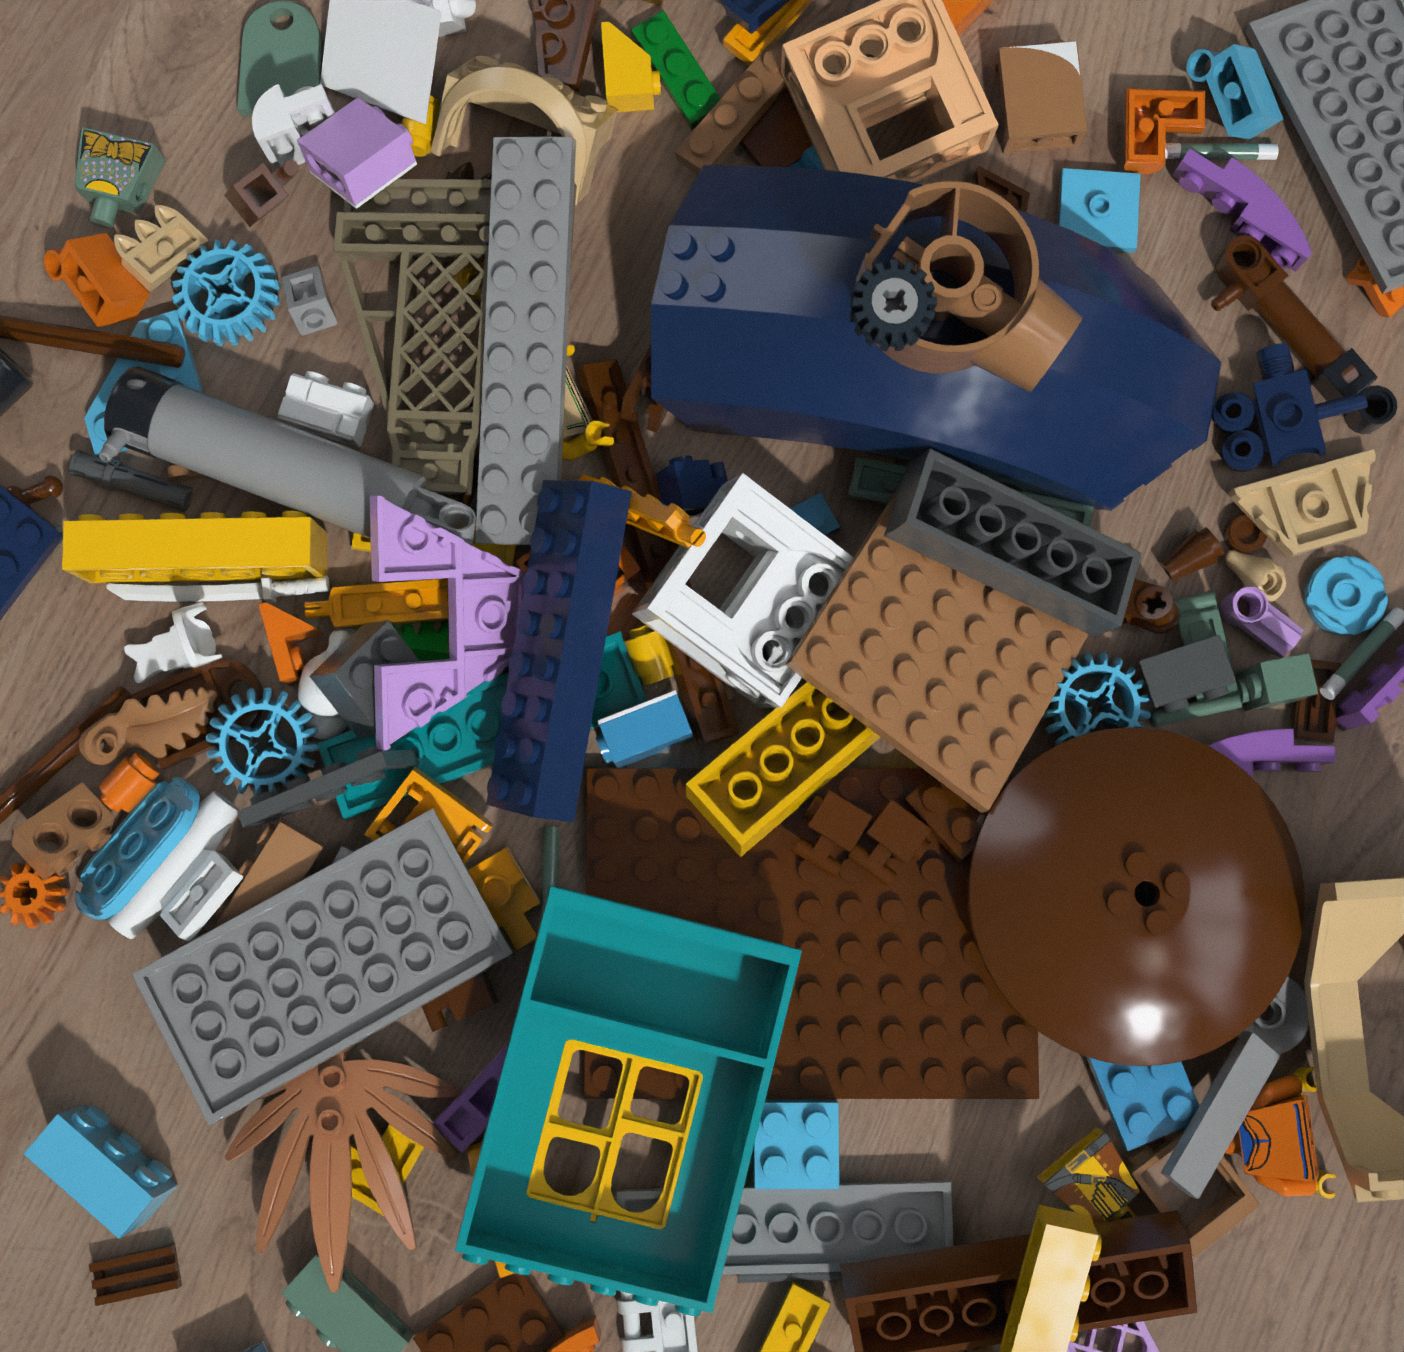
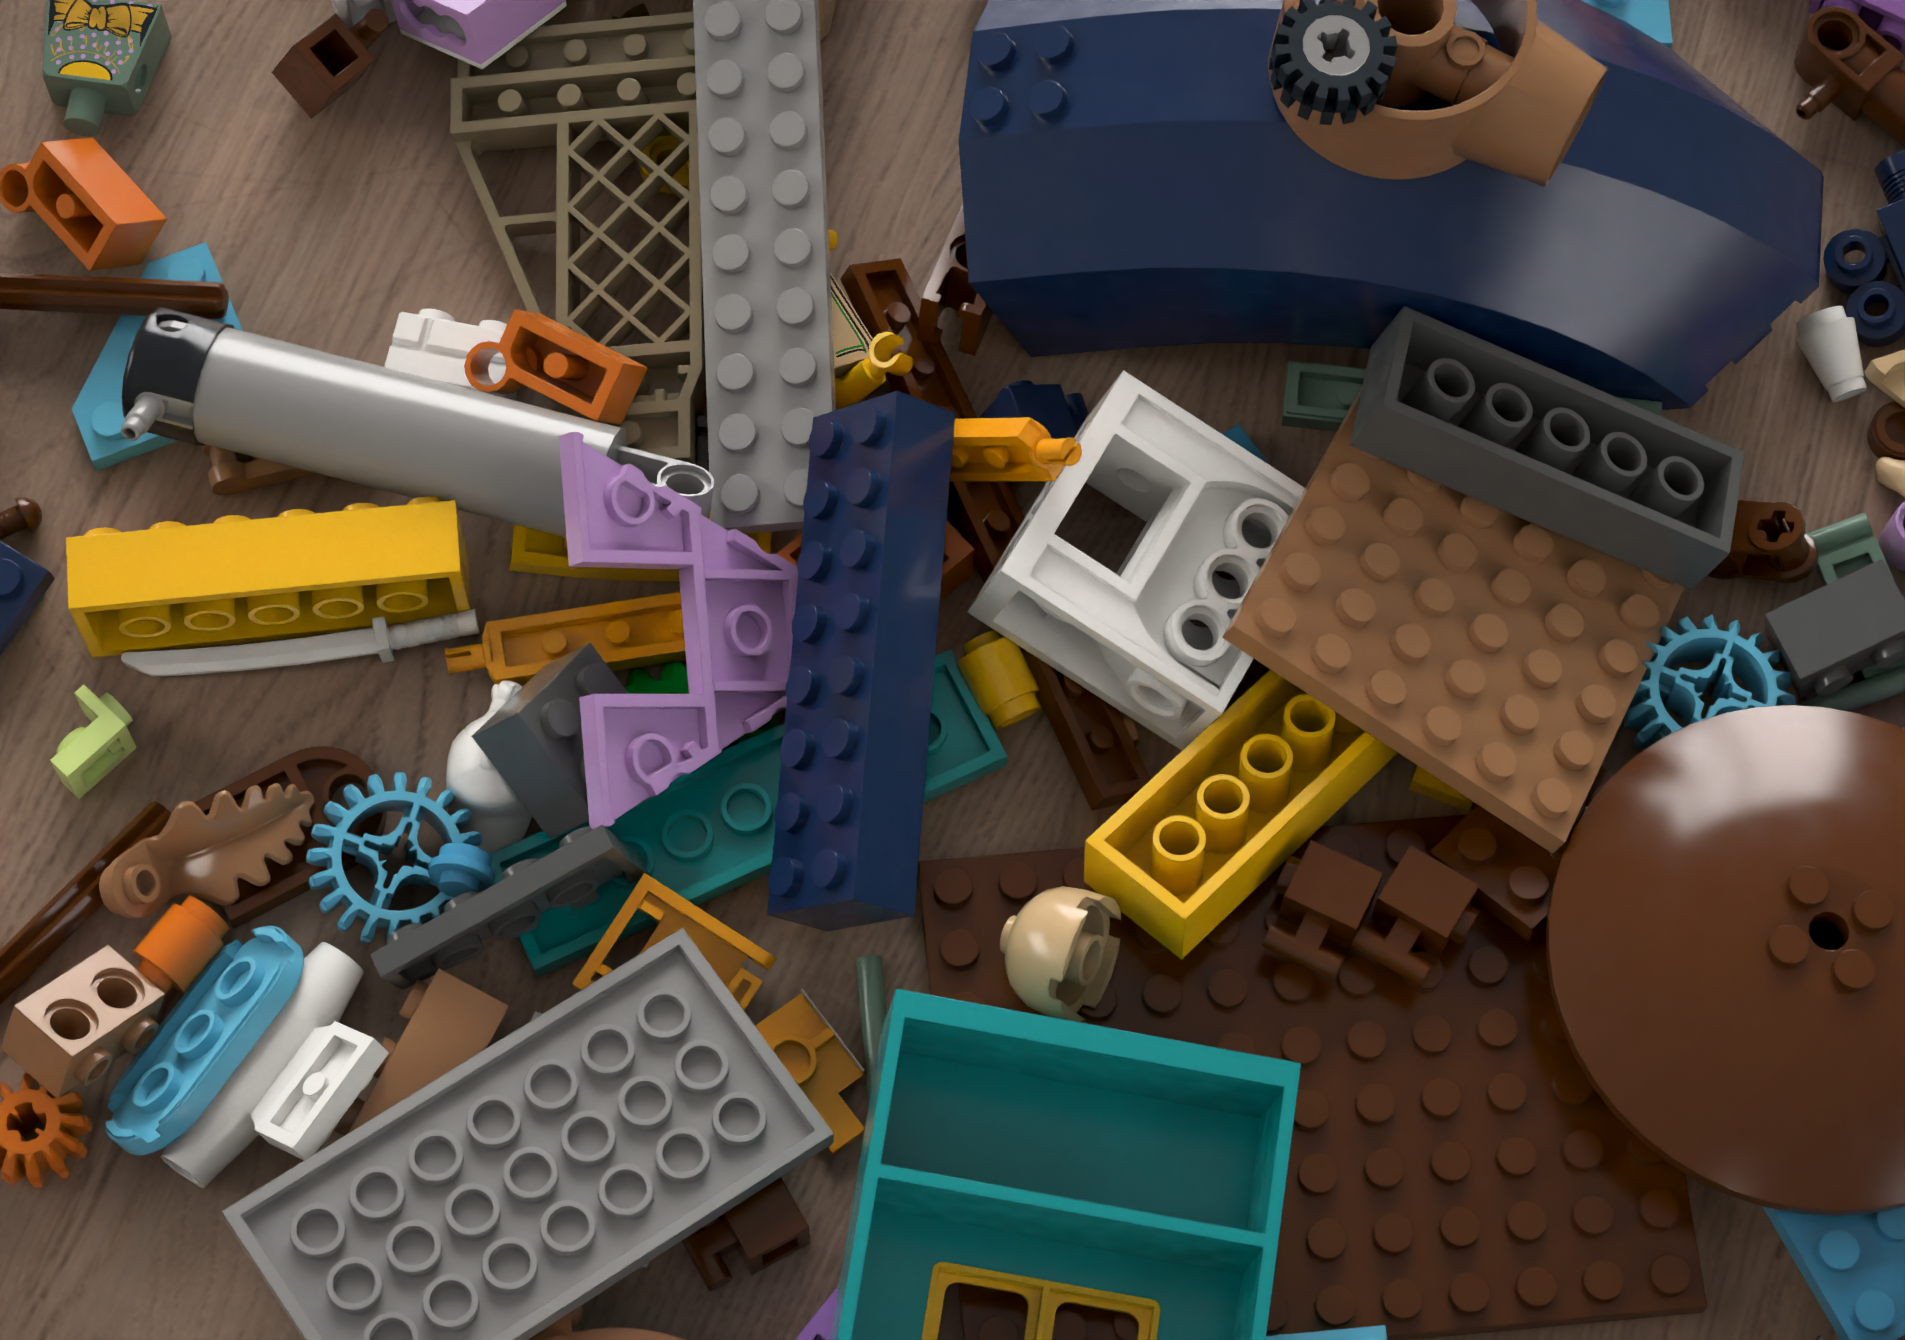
camera: 10 degrees left, 15 degrees down
dark grey pin [69,450,193,512] -> none
tan plate [114,205,209,292] -> none
white hair [124,602,224,684] -> none
medium azure gear [172,239,281,347] -> none
orange slope [258,602,324,686] -> none
light grey bracket [281,265,337,335] -> none
dark azure piece [596,690,693,768] -> none
reddish brown cone [1160,527,1224,582] -> none
none -> yellowish green bracket [50,684,137,799]
none -> dark azure plate [428,843,495,898]
none -> orange hinge [464,309,648,424]
none -> tan cylinder [1000,886,1121,1022]
none -> white cone [1795,306,1867,402]

